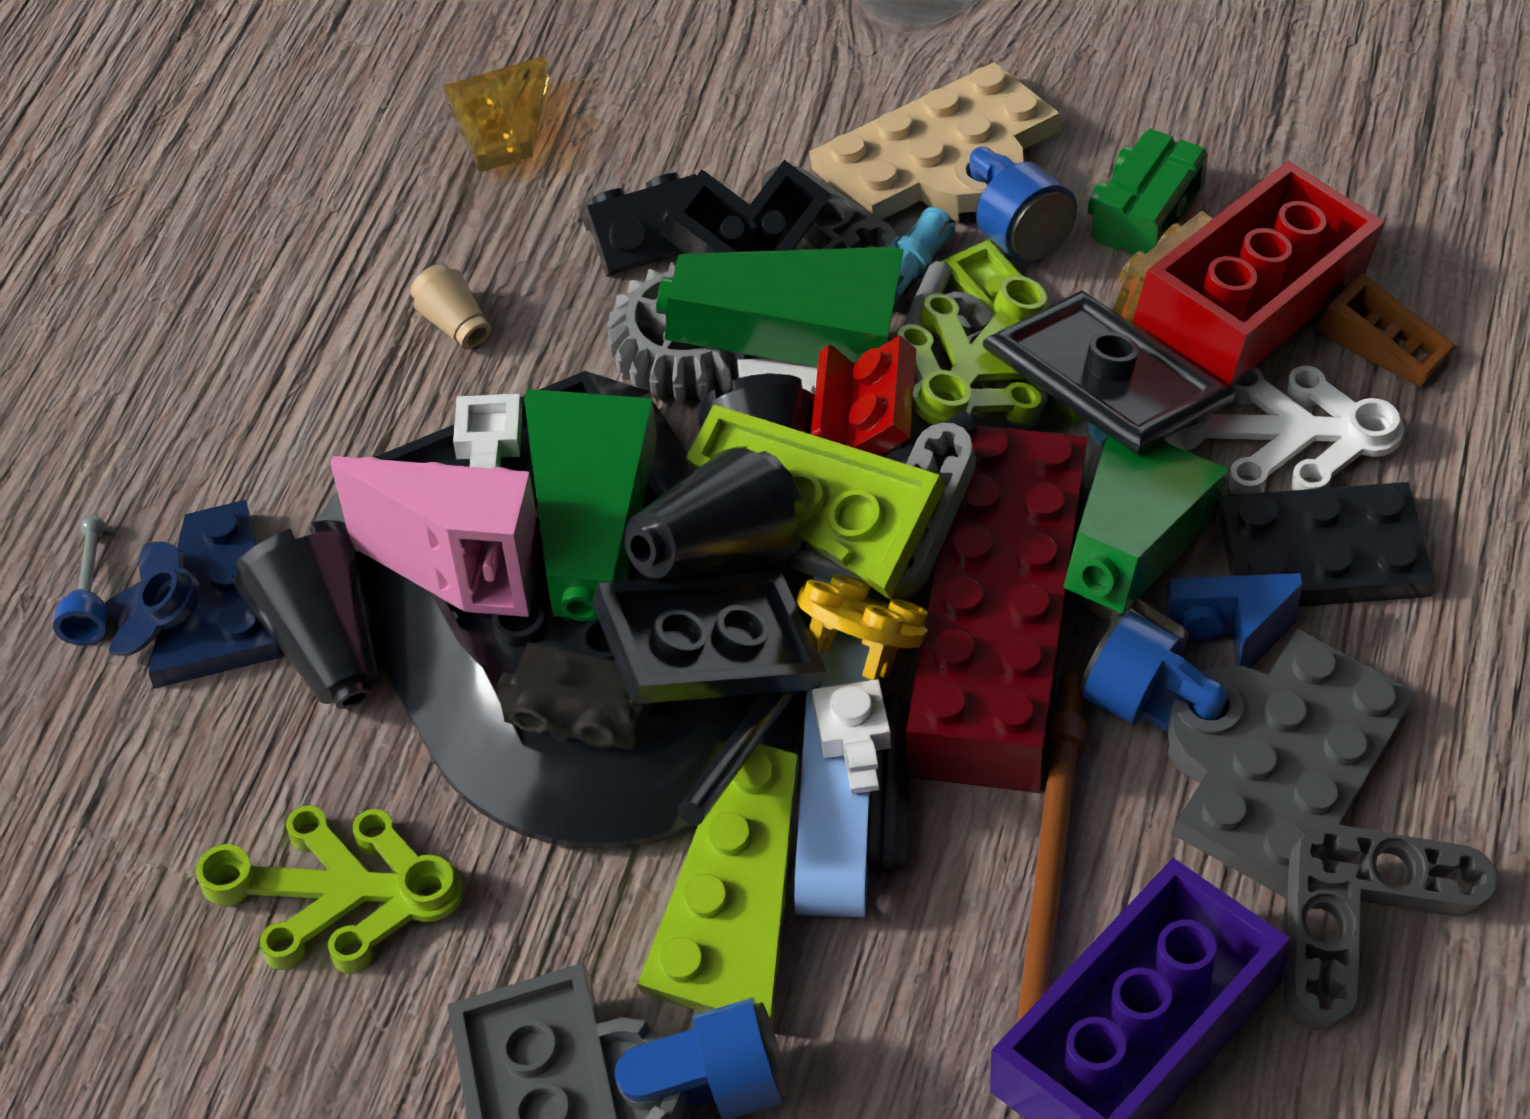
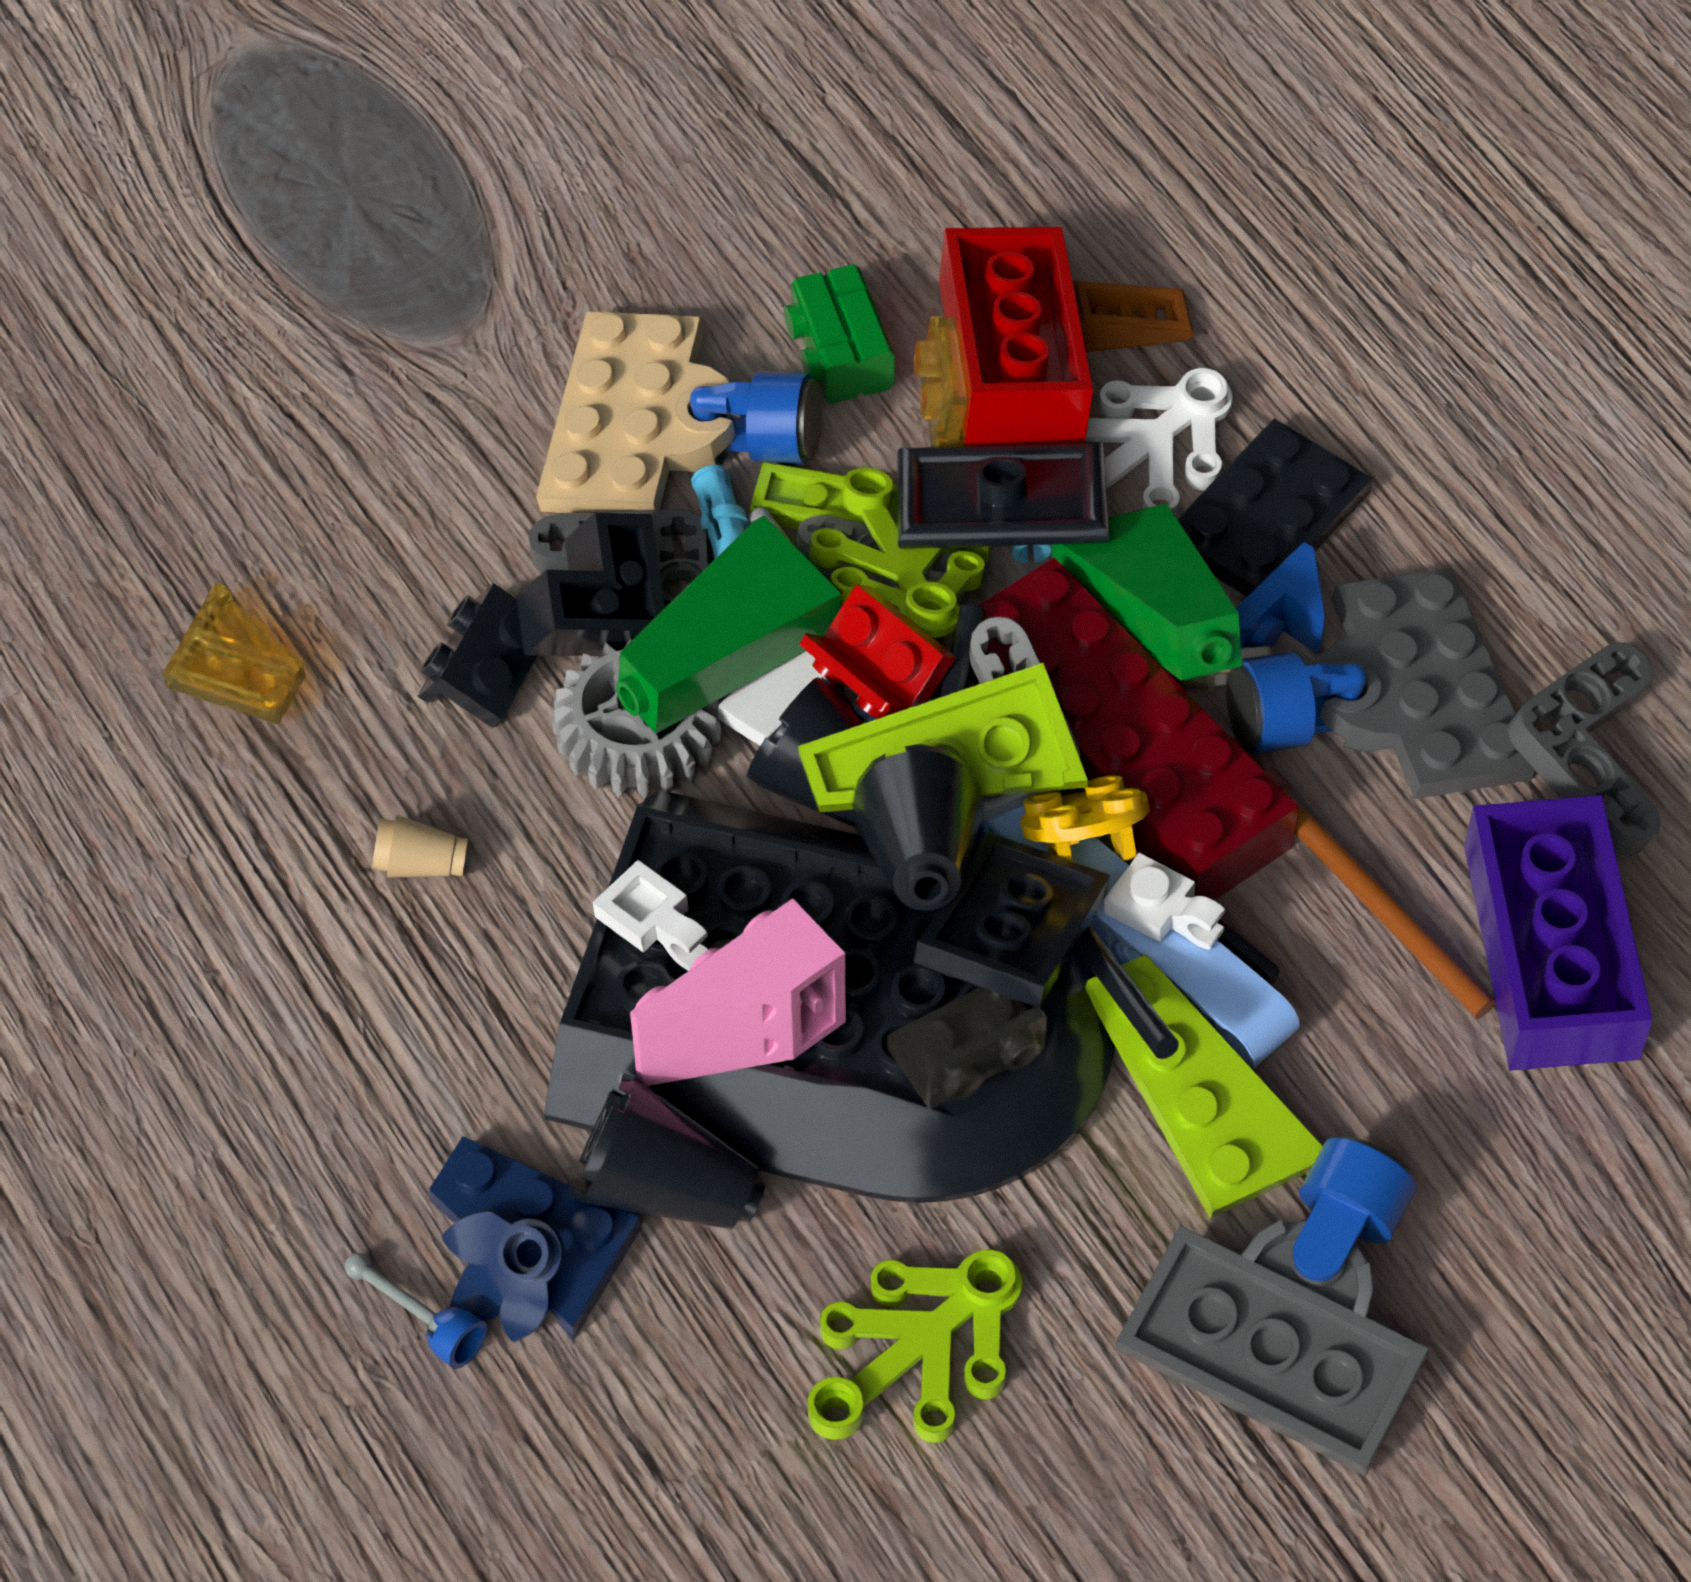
camera: 50 degrees left, 5 degrees up
green slope [524,389,657,621] -> none

